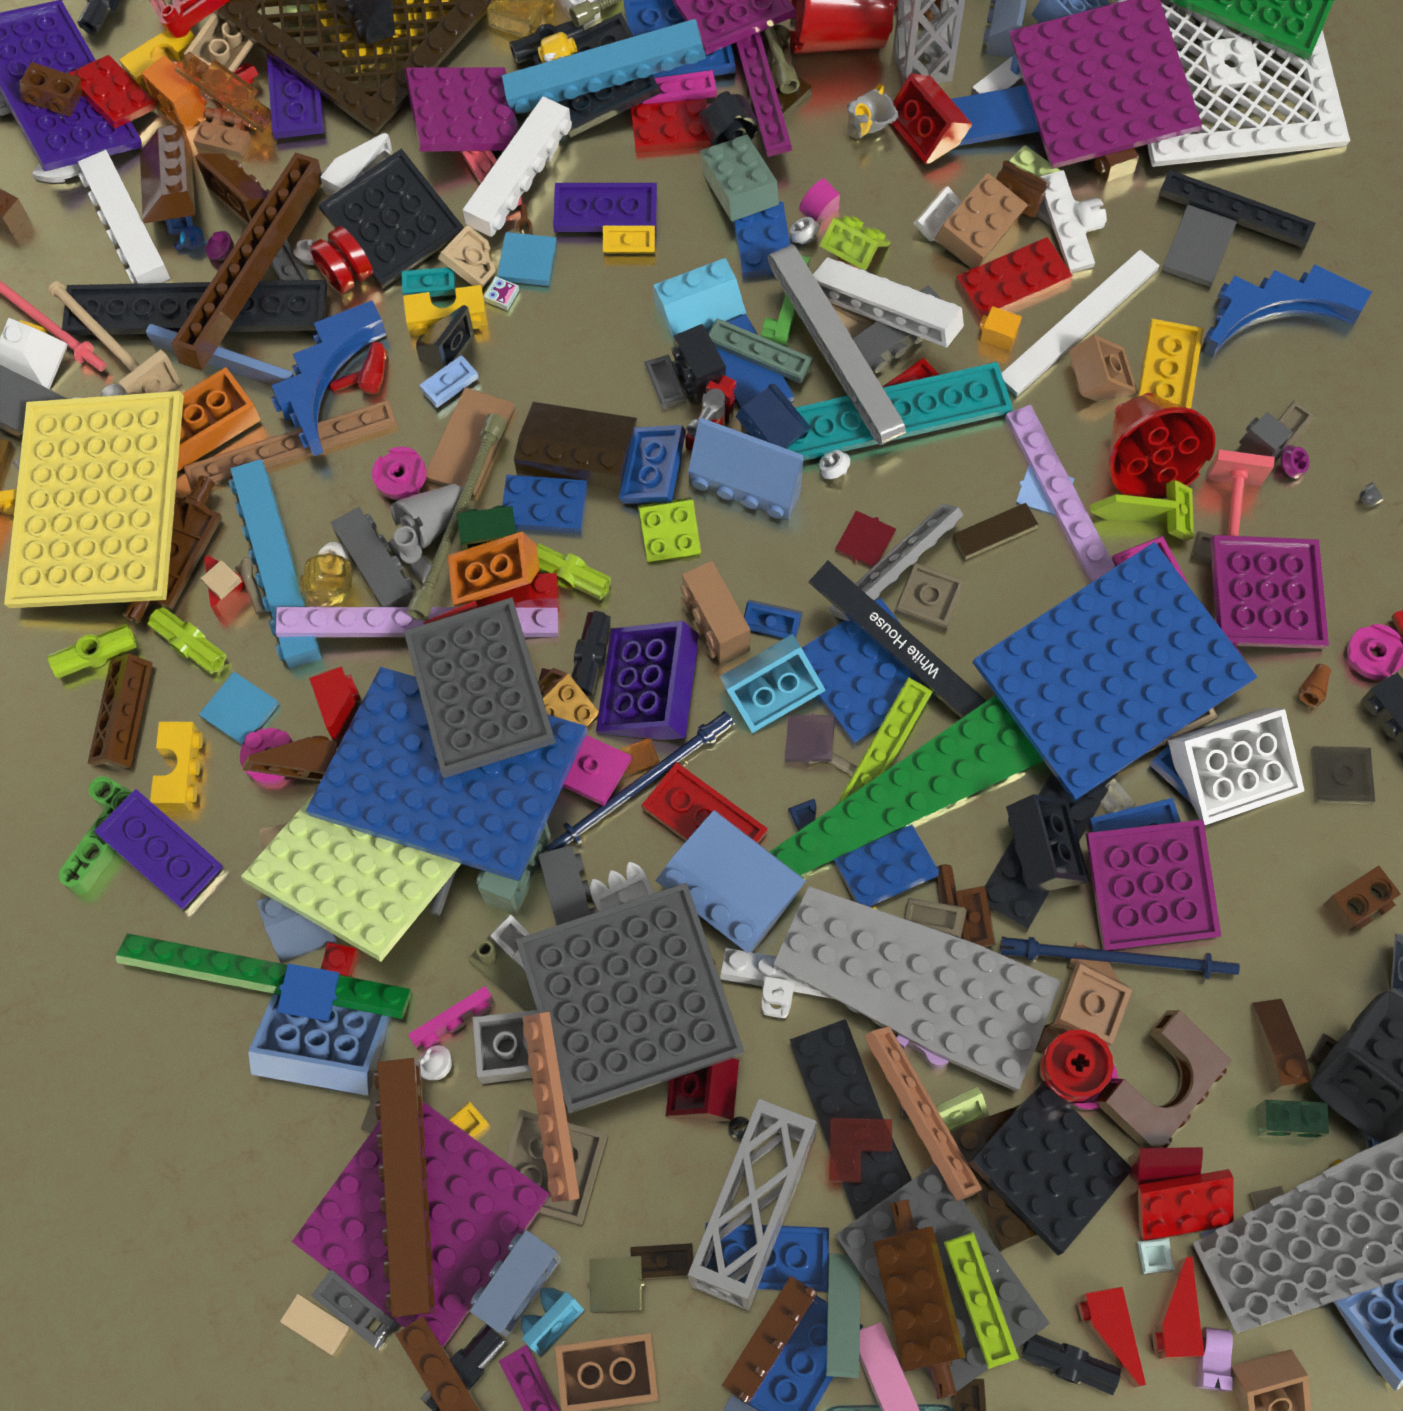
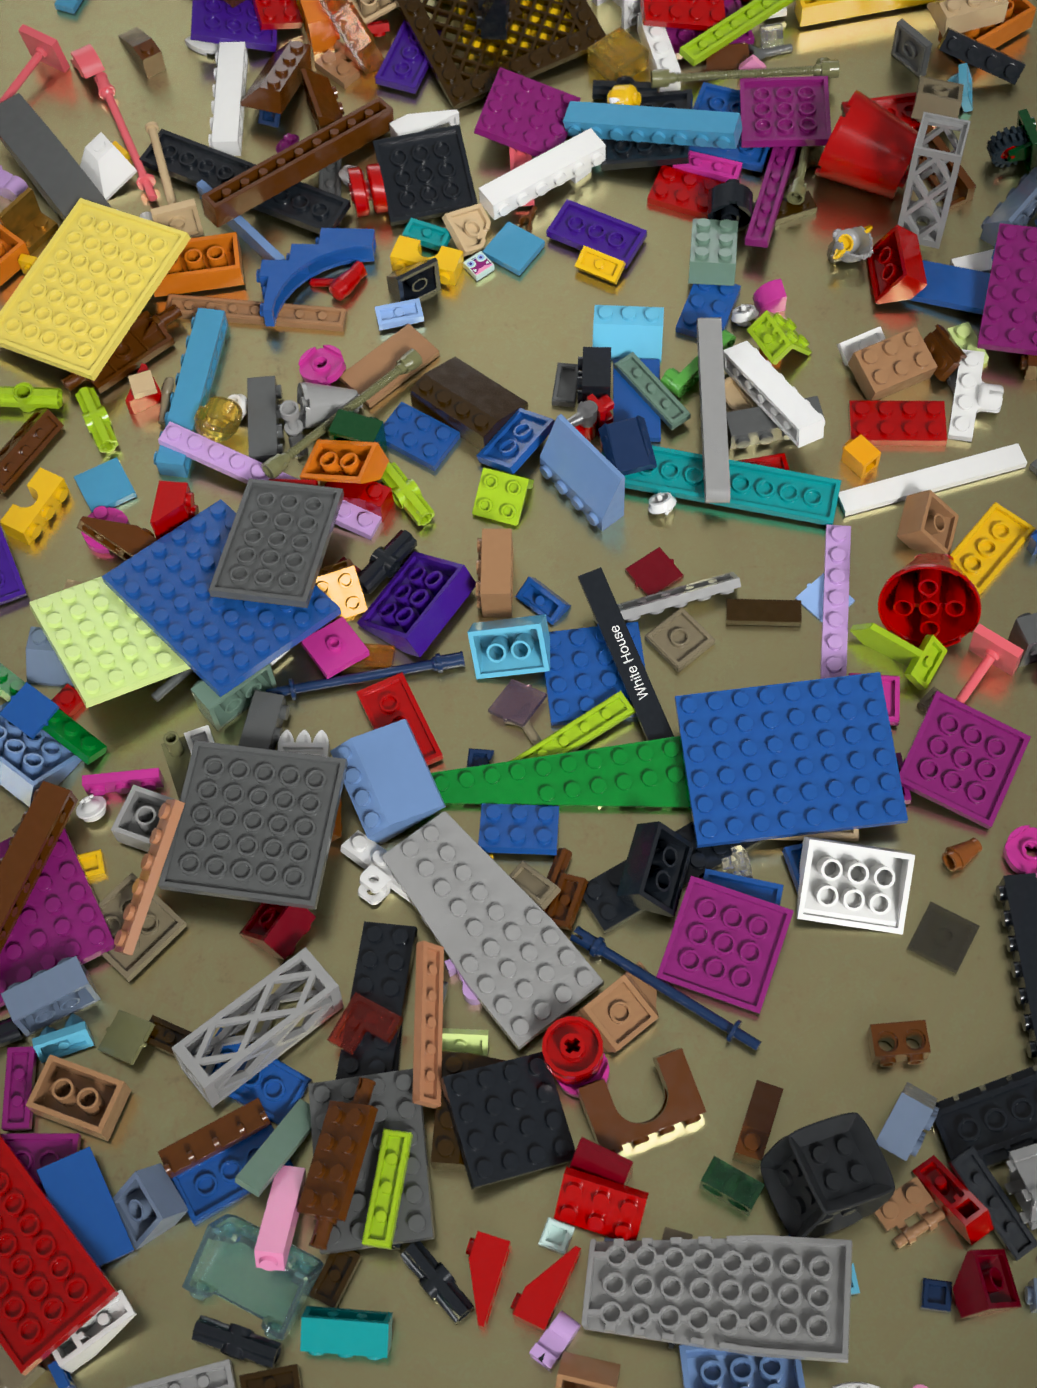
camera: 30 degrees right, 5 degrees down
clear blue piece [174,226,205,251] -> none

